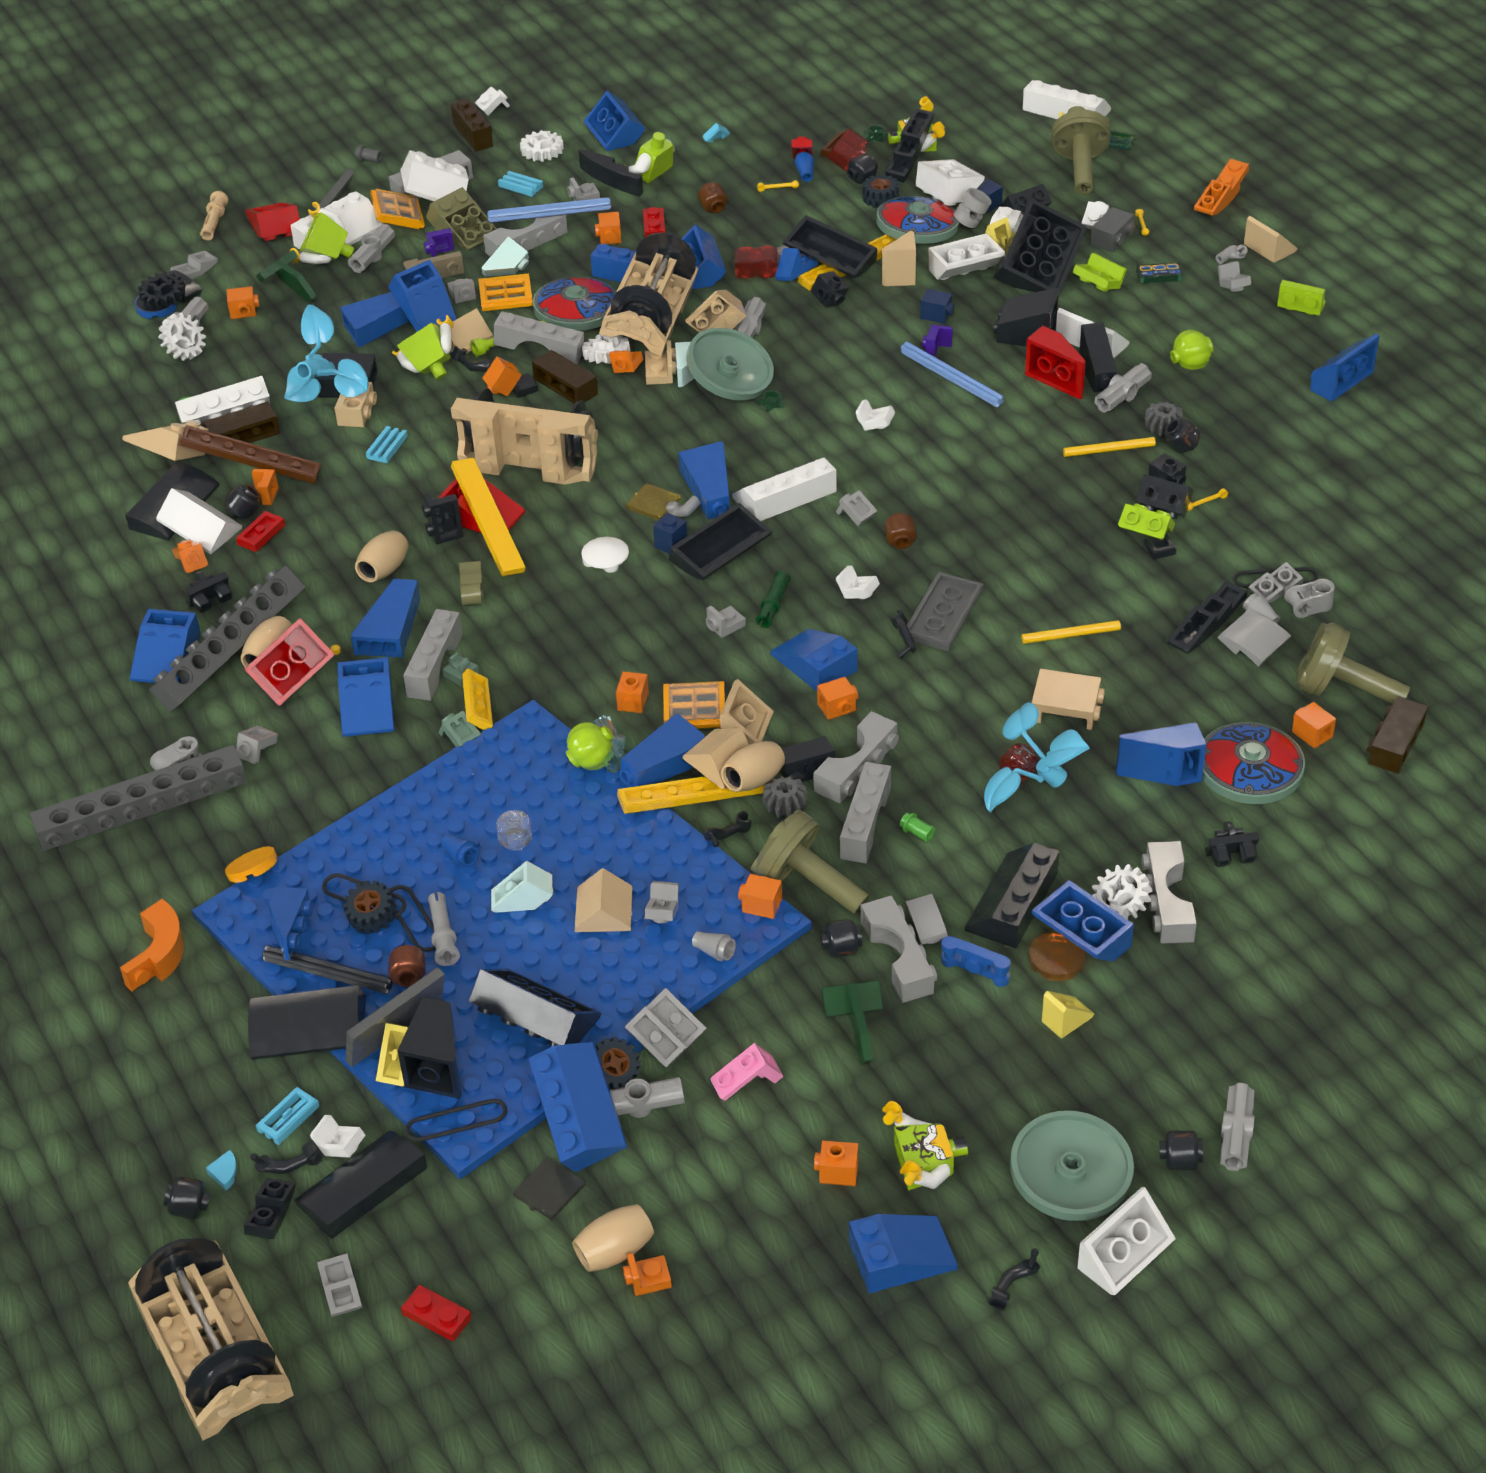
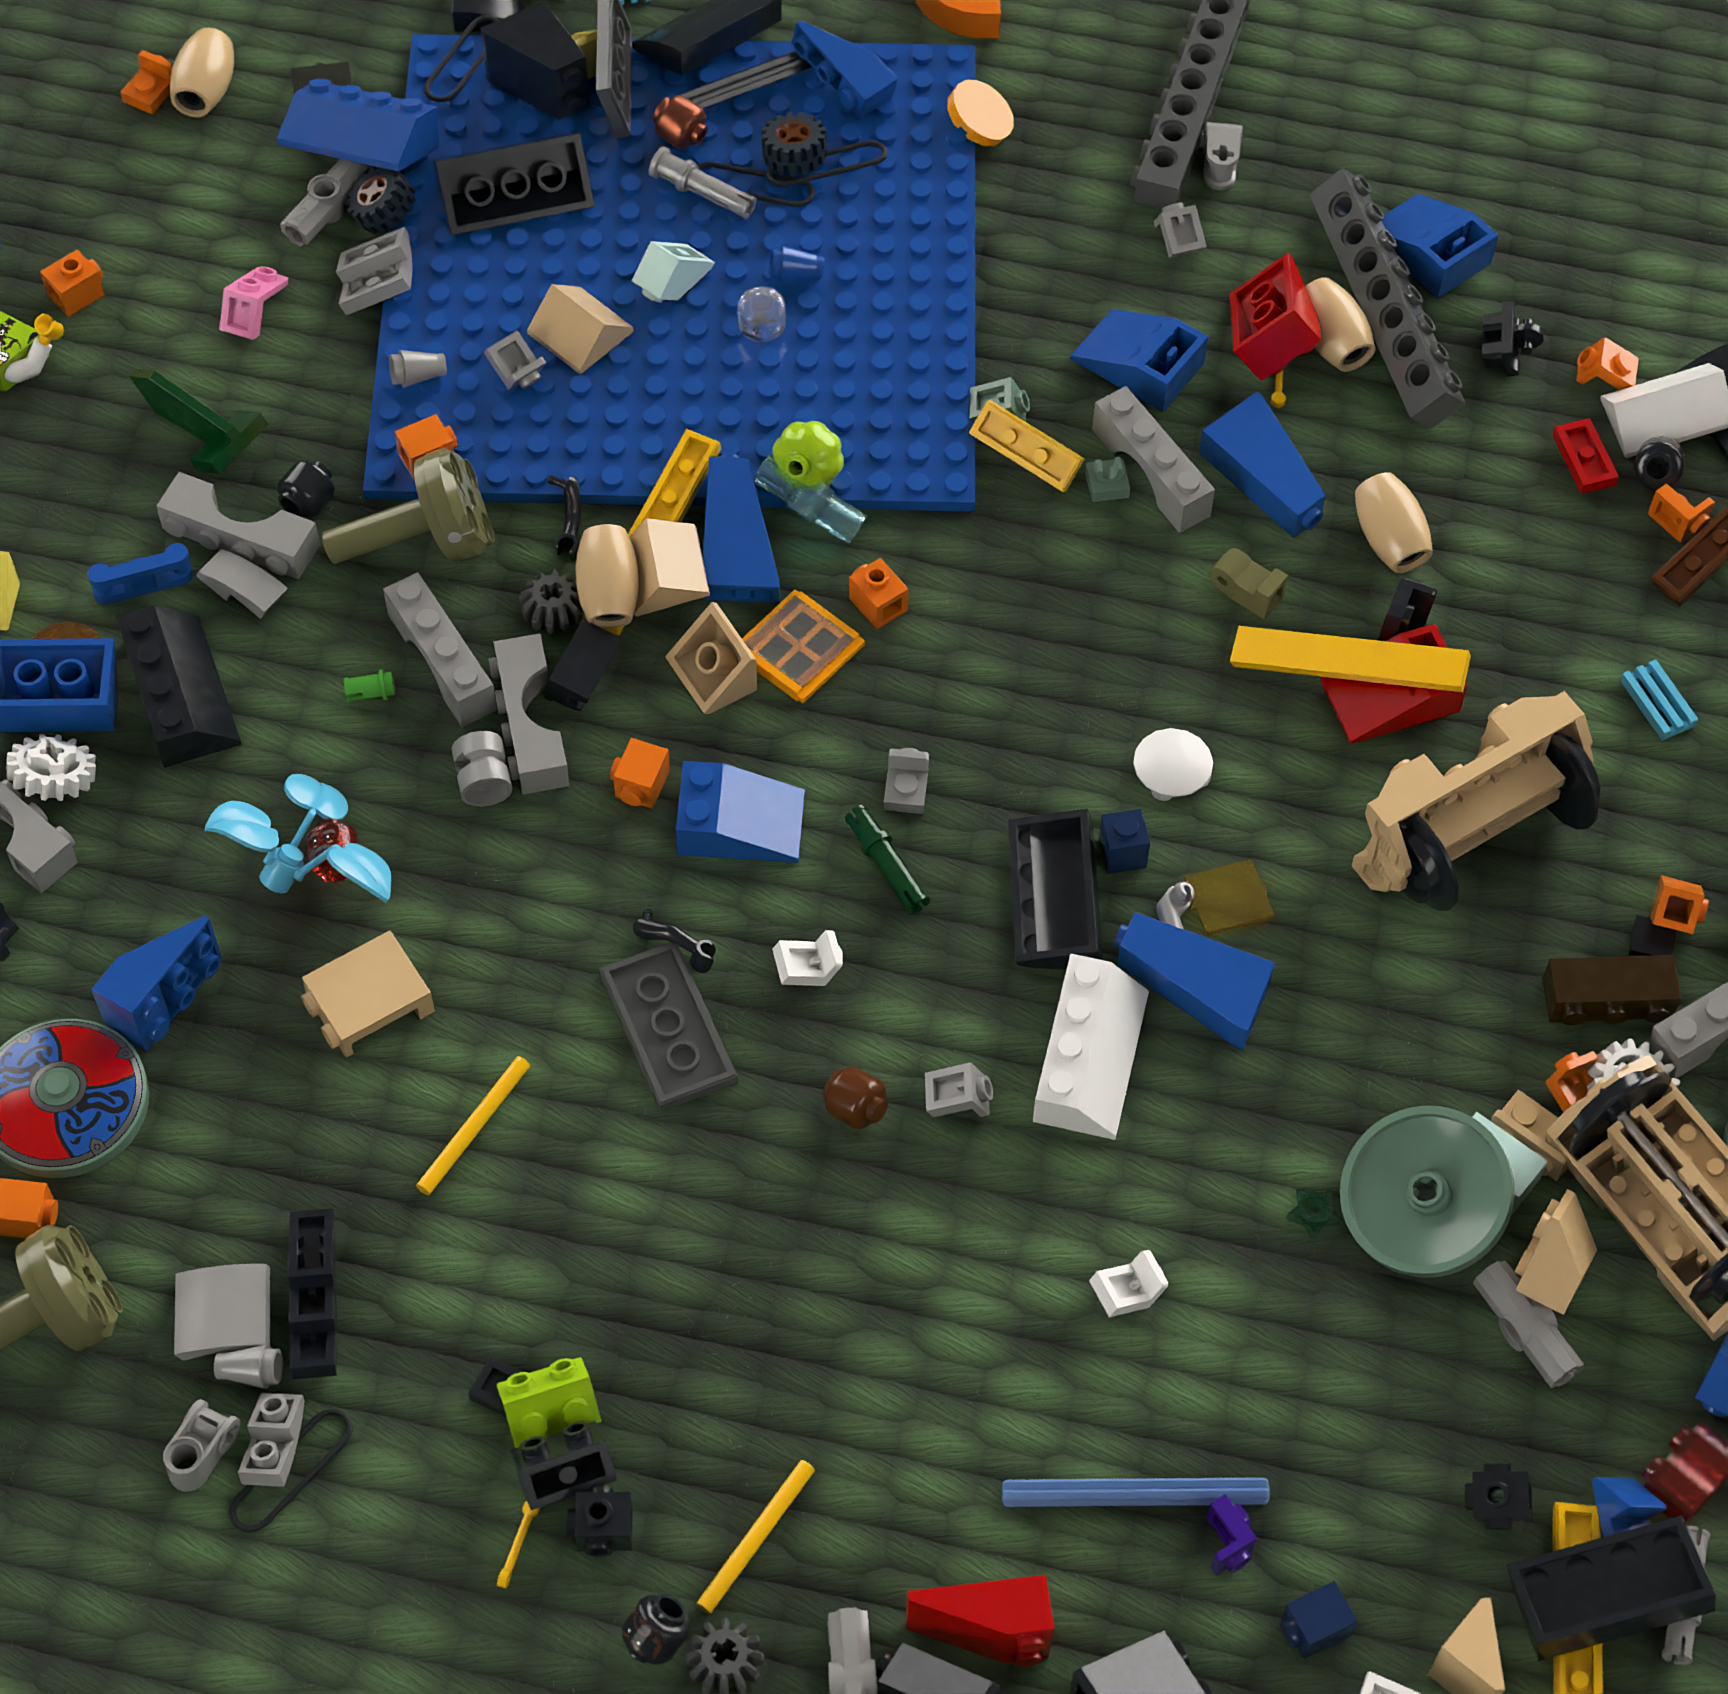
camera: 130 degrees right, 15 degrees up
none -> light grey wheel [451,731,512,807]

